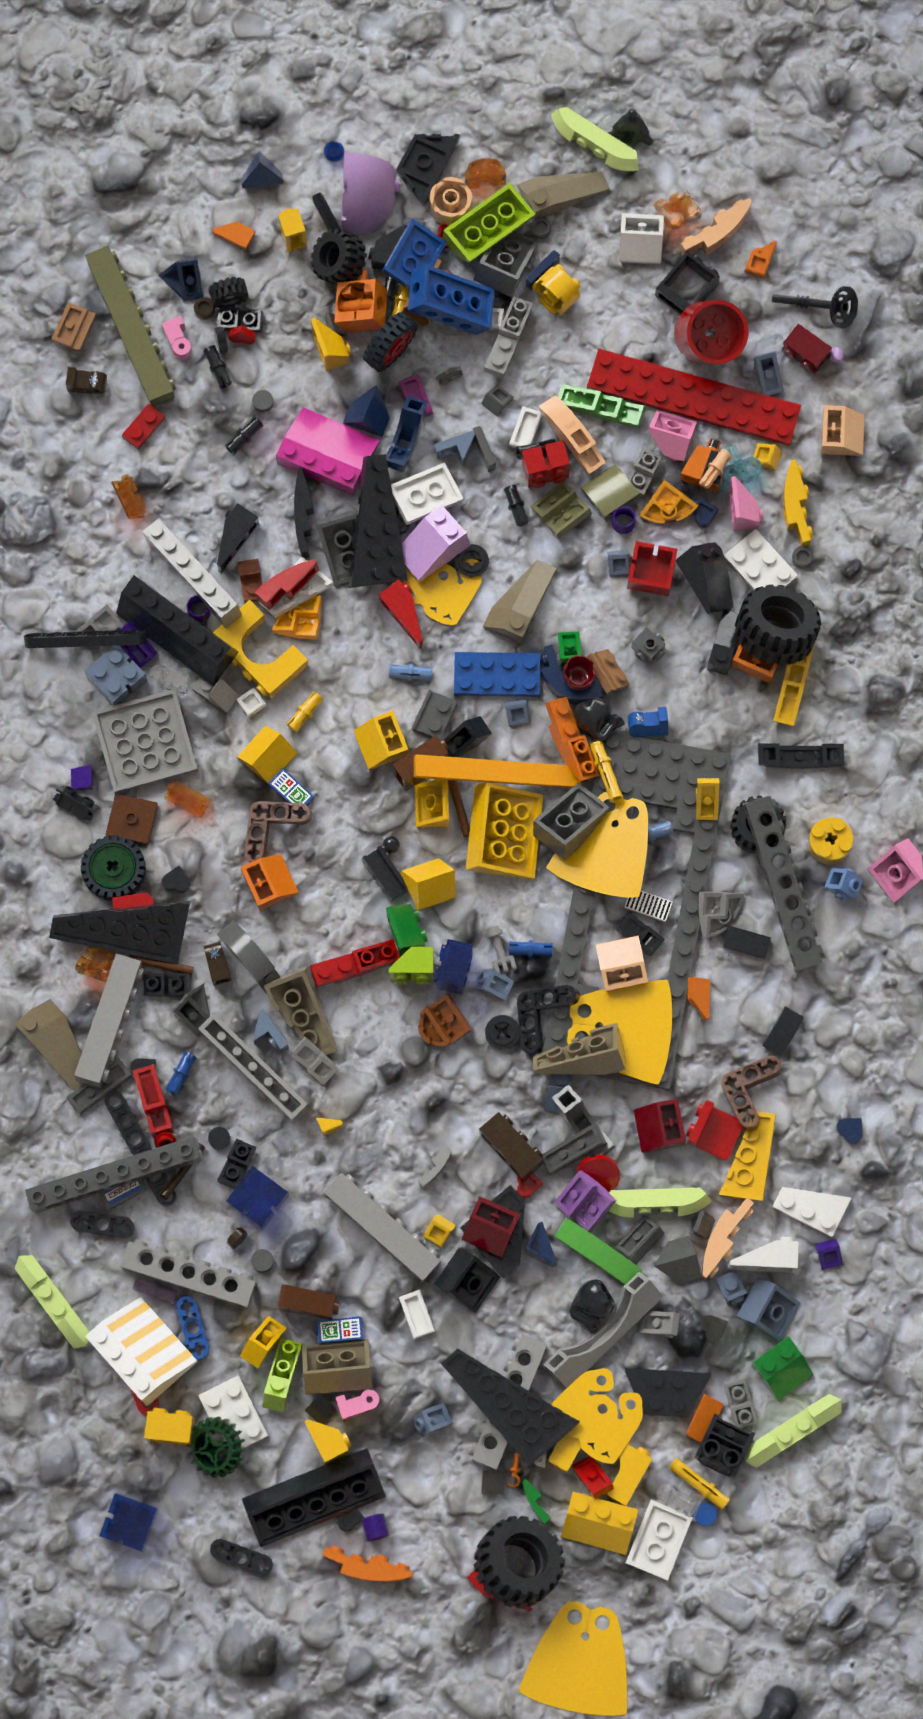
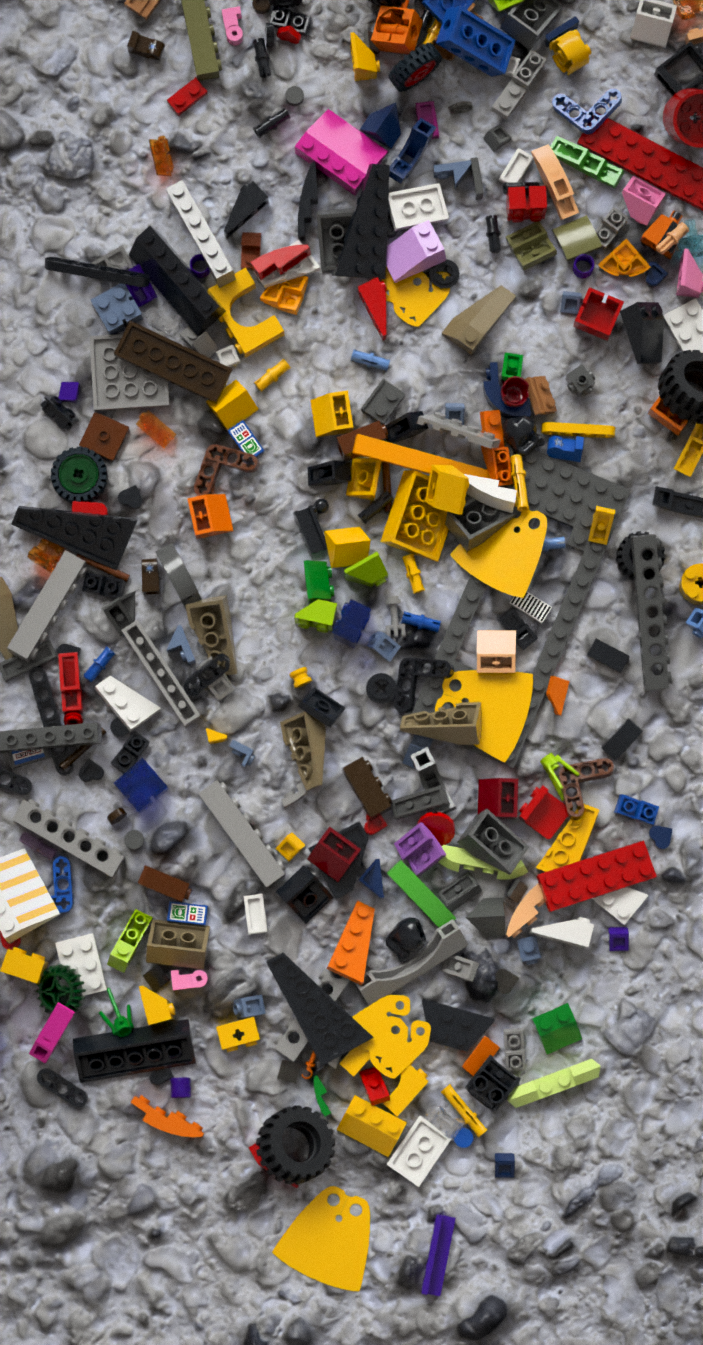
camera: 10 degrees right, 5 degrees up
yellow slope [240,1316,287,1368] -> none
red slope [309,939,400,987] -> none
dark orange slope [418,993,472,1046] -> none
blue plate [454,652,540,697] -> none
light grey brick [699,892,744,938] -> none
black slope [707,610,738,675] -> none
sand blue slope [737,1277,801,1342] -> none
none -> dark pink slope [29,1002,75,1064]
none -> black tile [79,758,104,782]
none -> white wing [95,676,161,732]
none -> green plant [99,988,134,1037]
none -> dark brown plate [114,321,233,404]
none -> black beam [184,654,230,696]
none -> yellow brick [216,1017,260,1052]
none -> sand blue bracket [229,740,255,768]
none -> dark tan wedge [280,711,326,790]
none -> yellow wheel [289,667,312,688]
none -> black tile [298,687,346,728]
none -> black slope [307,460,351,486]
none -> orange wing [326,900,375,985]
none -> lime slope [344,552,388,587]
none -> black pin [358,490,394,524]
none -> yellow pin [402,554,425,594]
none -> light grey wing [417,412,501,449]
none -> dark purple fence [421,1214,456,1296]
none -> yellow slope [425,465,469,515]
none -> dark grey slope [457,809,529,875]
none -> white slope [464,474,517,513]
none -> dark blue slope [495,1153,515,1178]
none -> red plate [536,840,657,912]
none -> lime plant [540,753,579,801]
none -> yellow beam [541,422,615,438]
none -> beam [552,88,622,134]
none -> blue slope [614,794,659,825]

